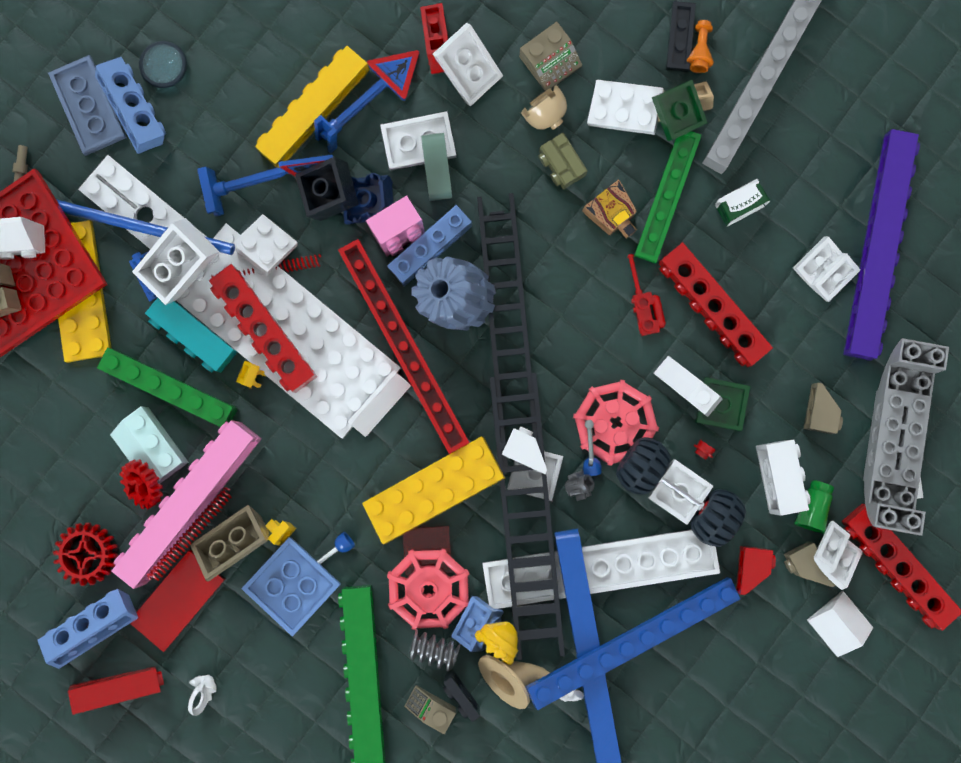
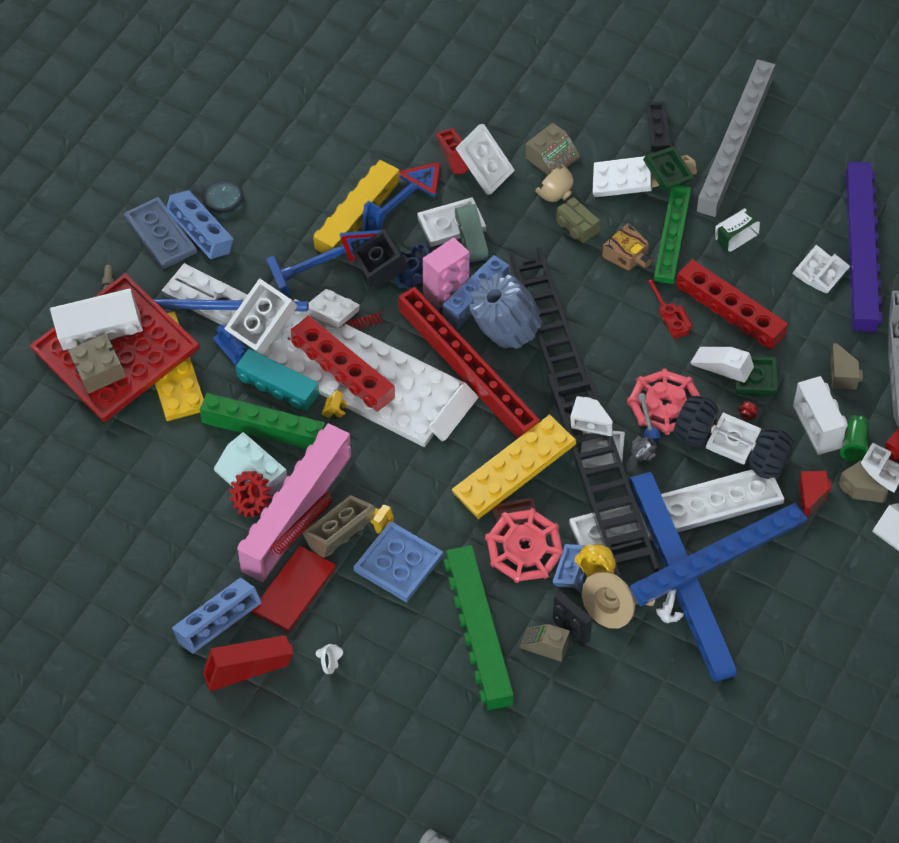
camera: 10 degrees left, 30 degrees down
red gear [53,522,118,586] -> none
blue hinge [317,532,355,564] -> none
flat silver piece [409,629,461,672] -> none
orange piece [687,20,714,73] -> none

